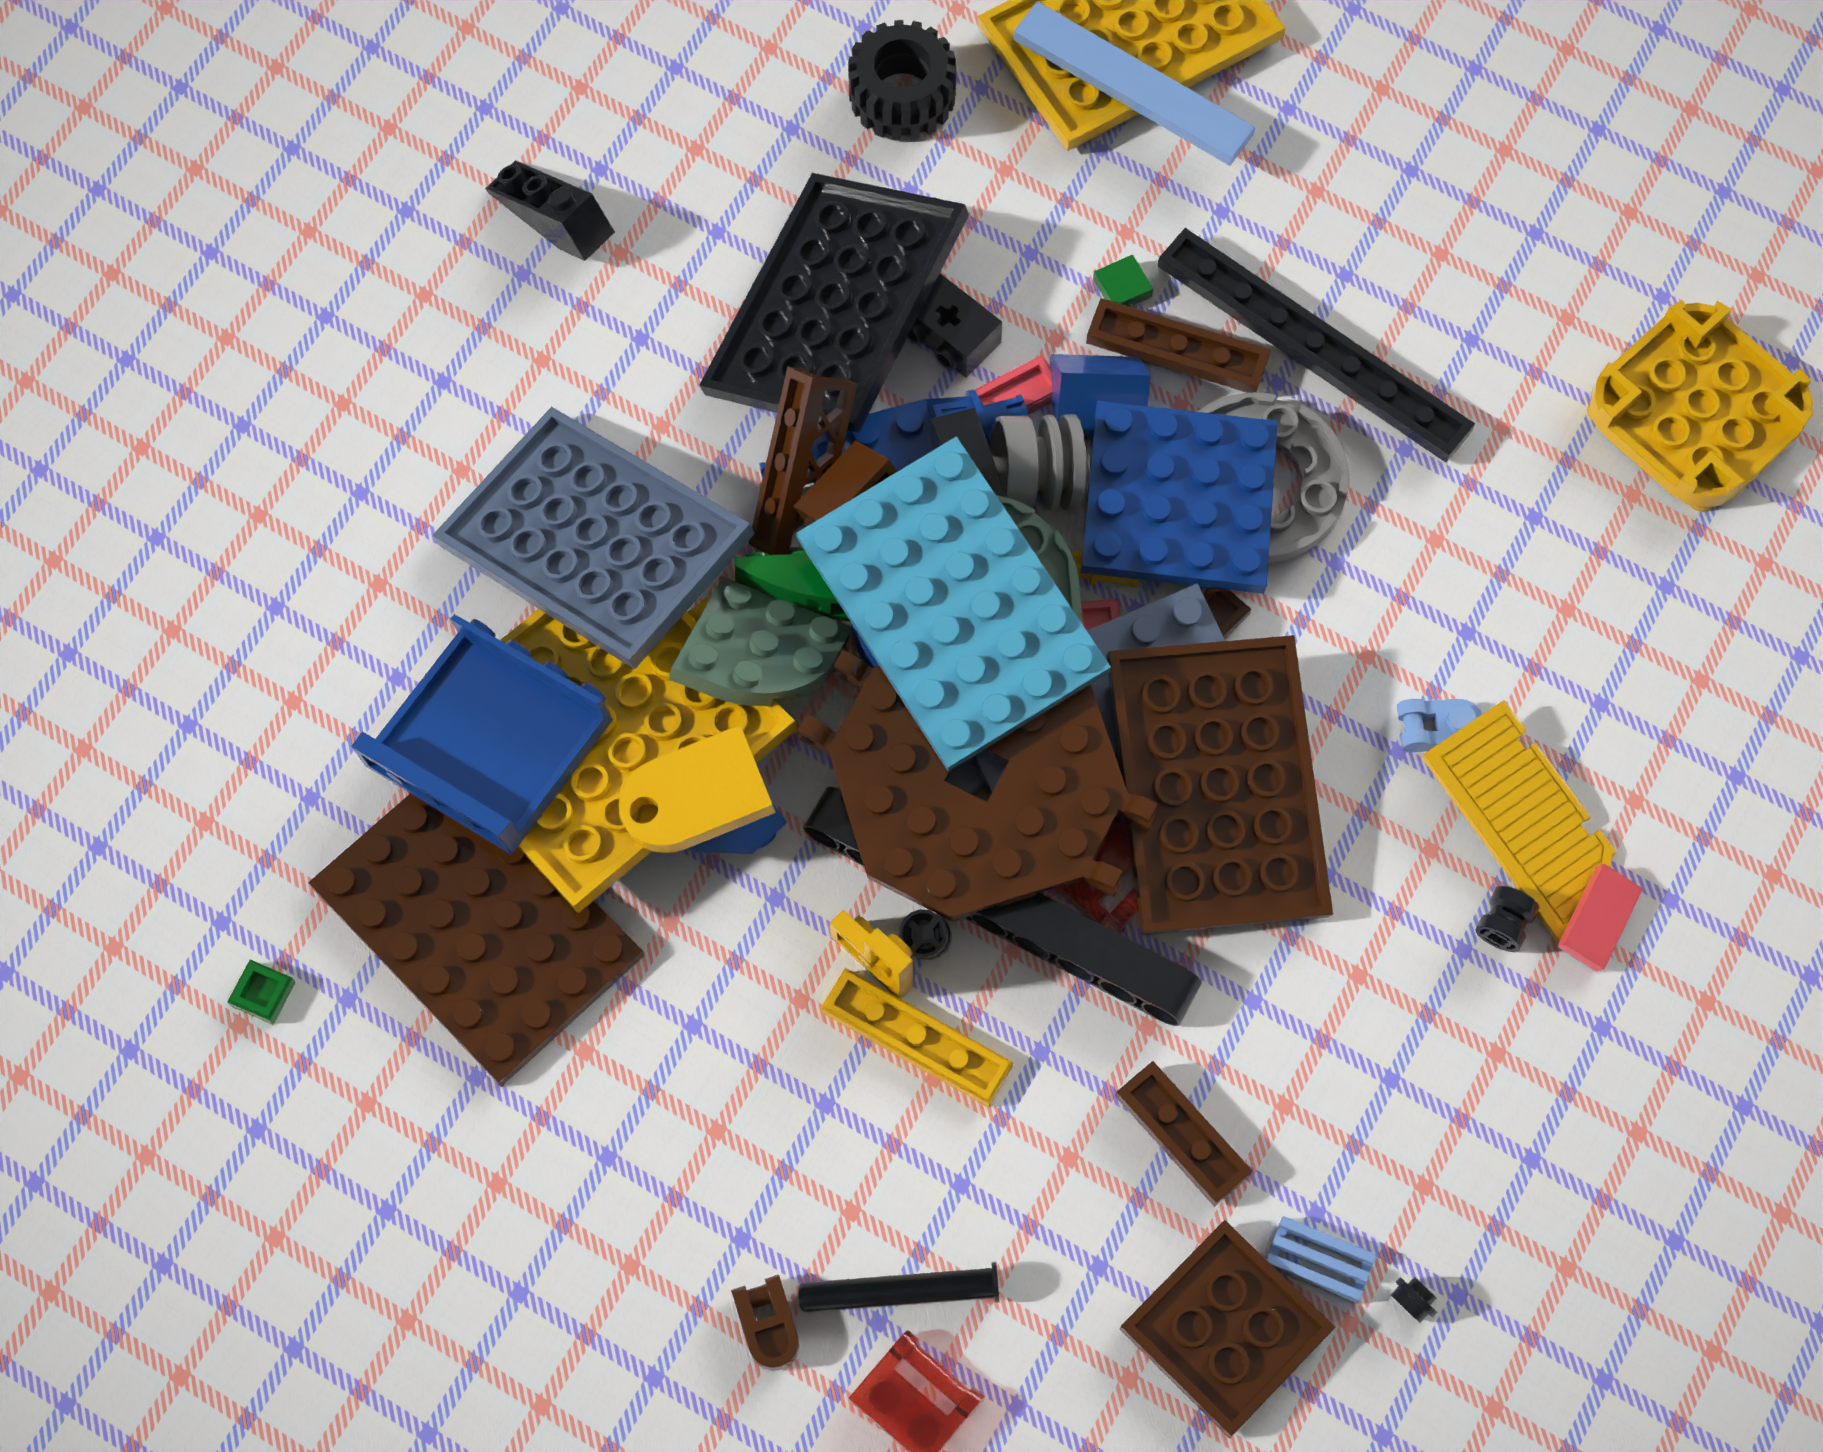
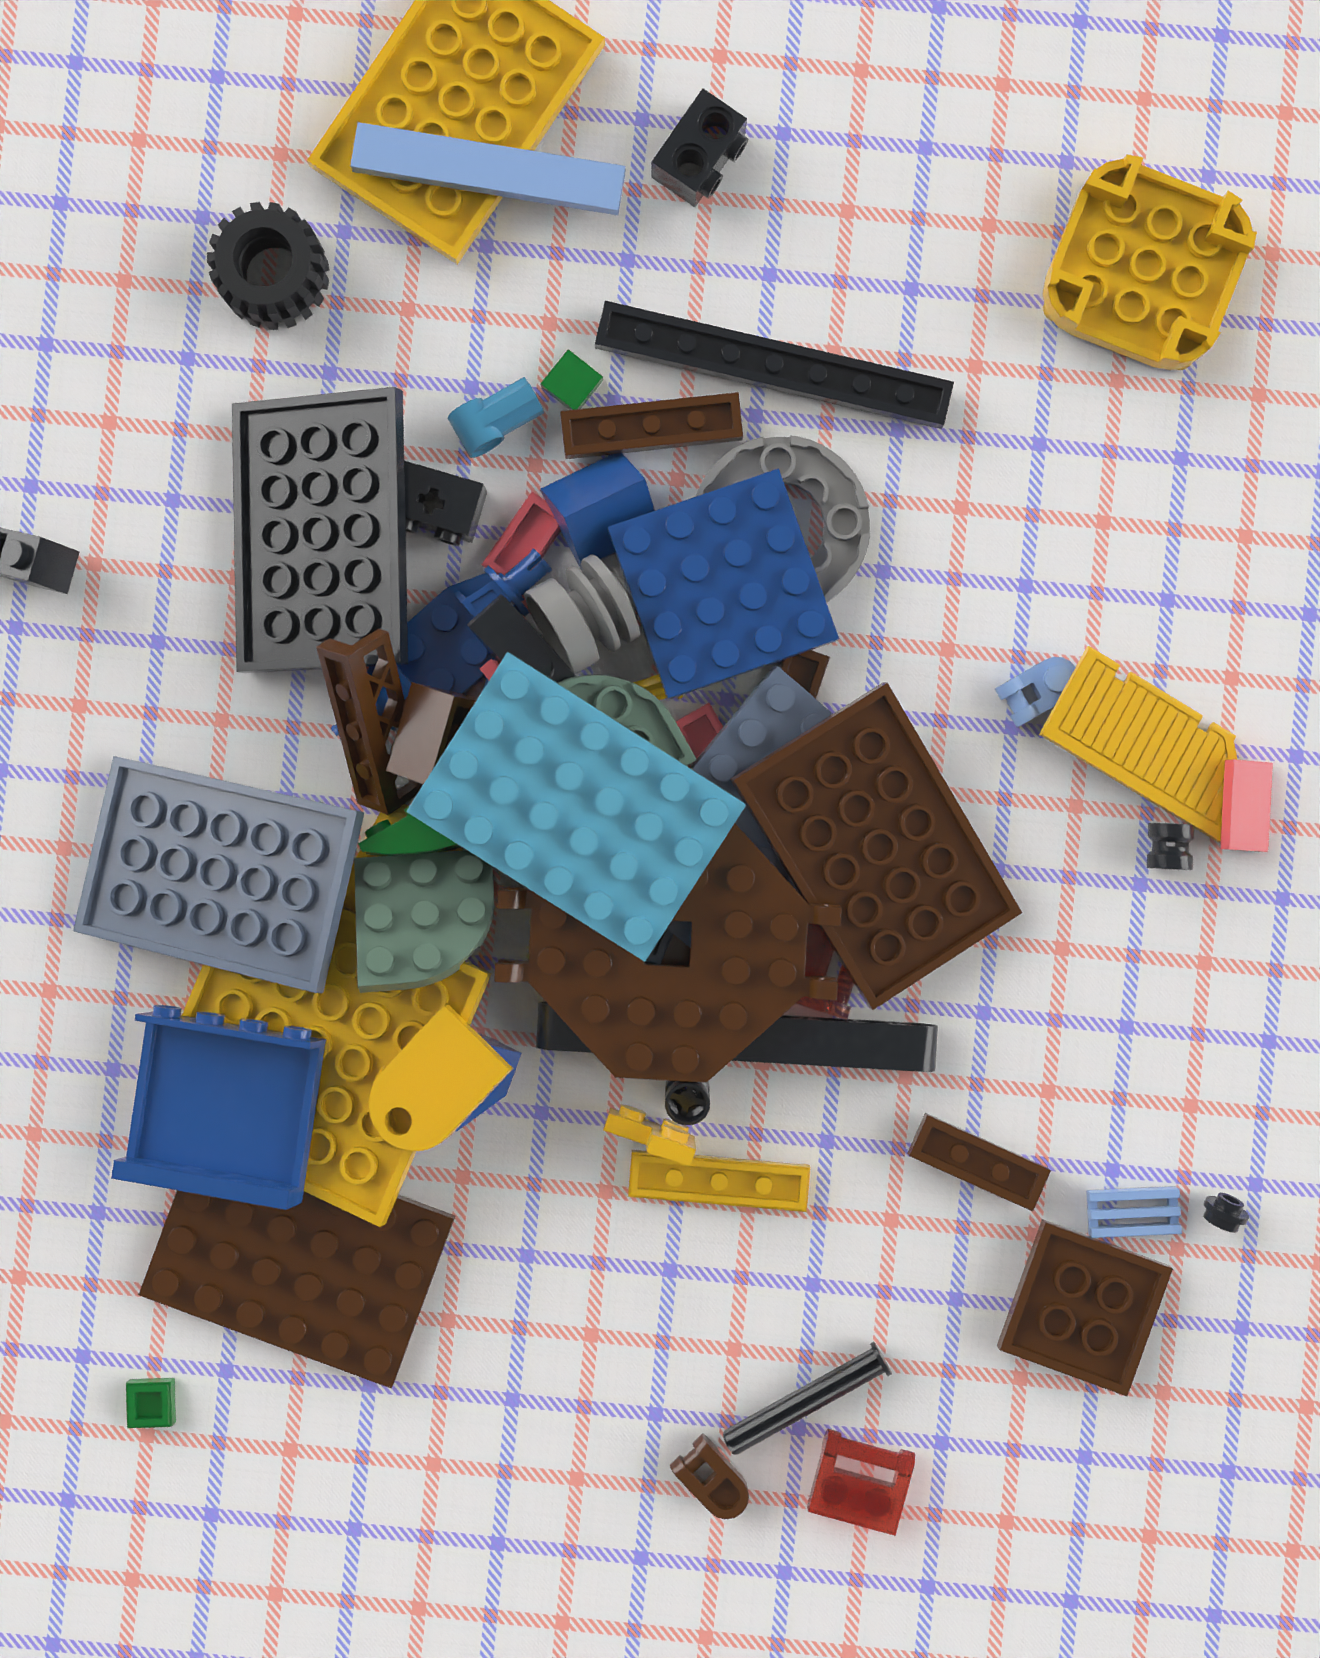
camera: 30 degrees left, 20 degrees up
none -> dark azure piece [447,377,544,458]
none -> black brick [651,88,749,207]

